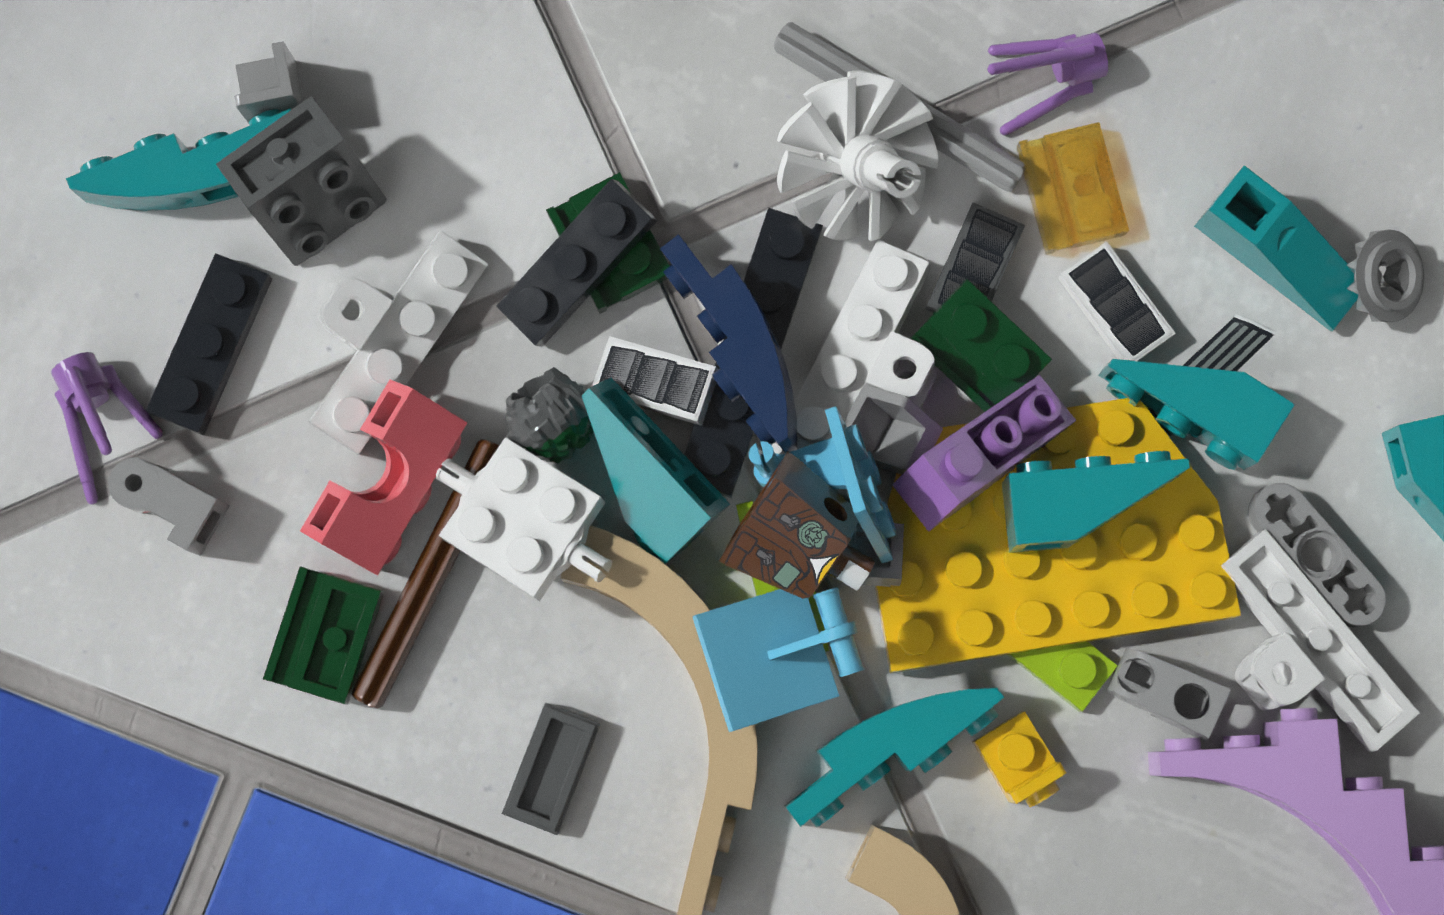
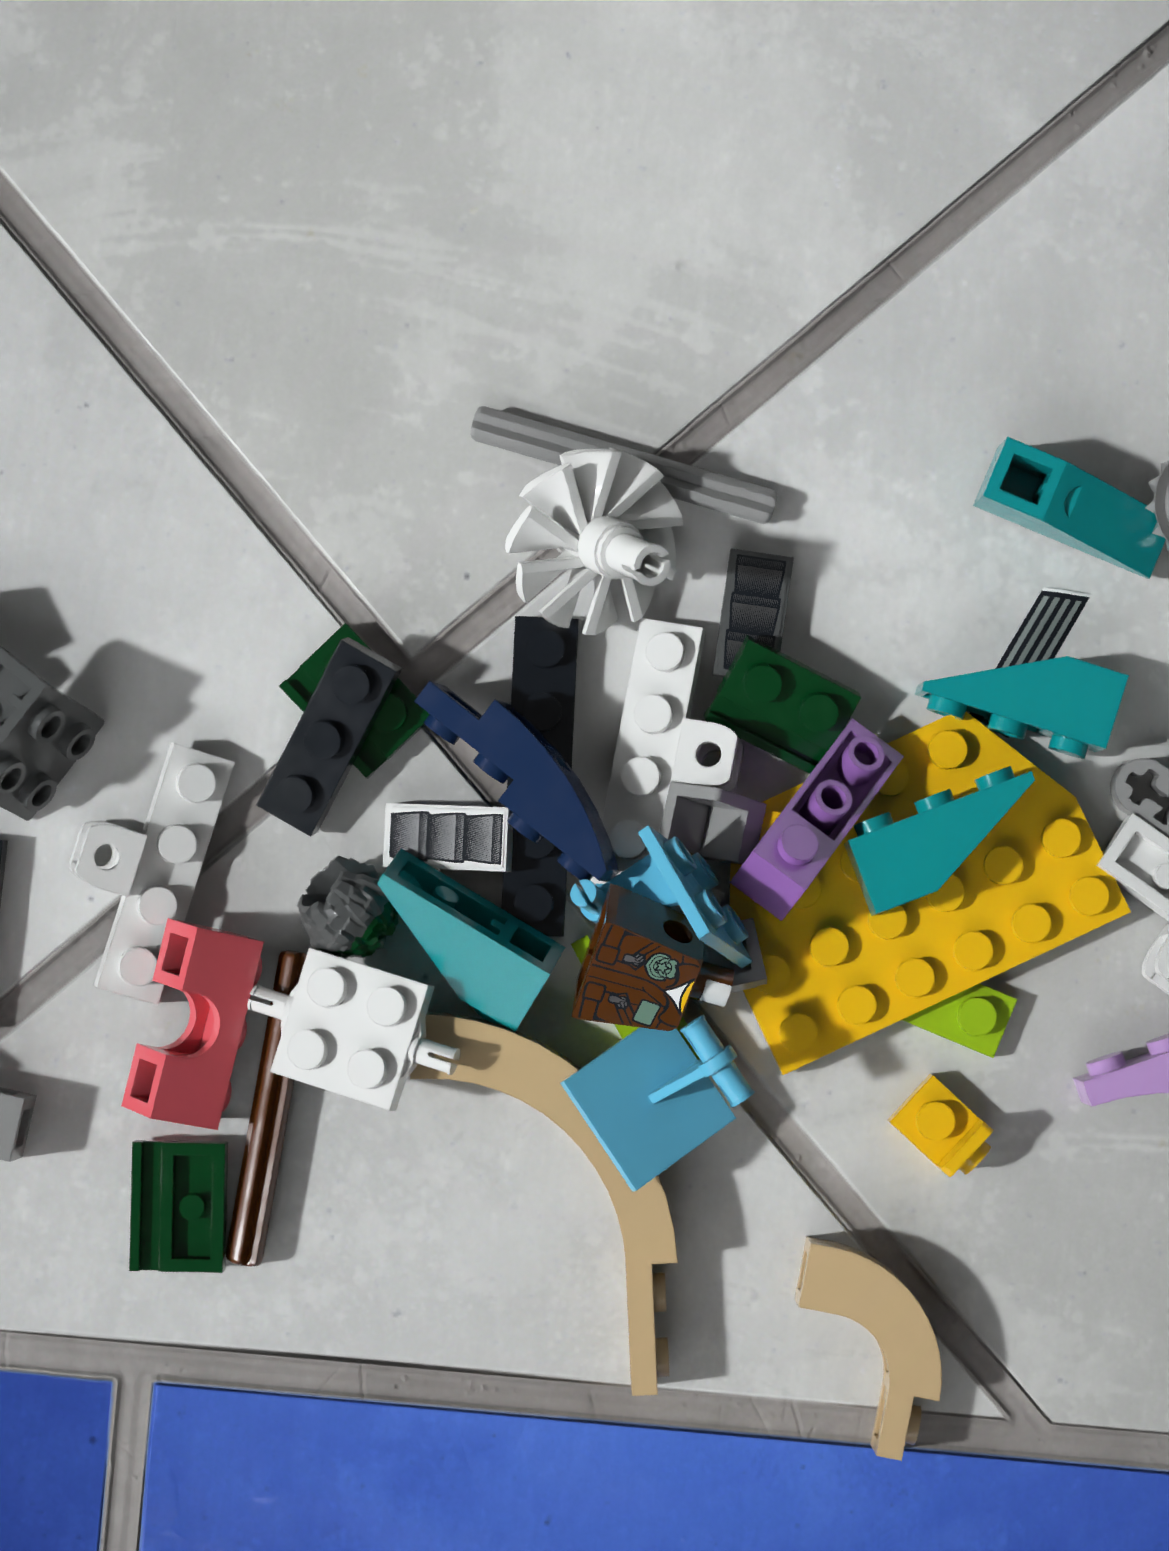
camera: 15 degrees left, 5 degrees up
dark grey tile [501,702,601,835] -> none
teal slope [785,688,1005,828] -> none
medium lavender plant [987,32,1108,136] -> none
clear yellow plate [1016,122,1129,255] -> none
tile [1058,241,1176,361] -> none
light grey leg [1107,648,1231,741] -> none

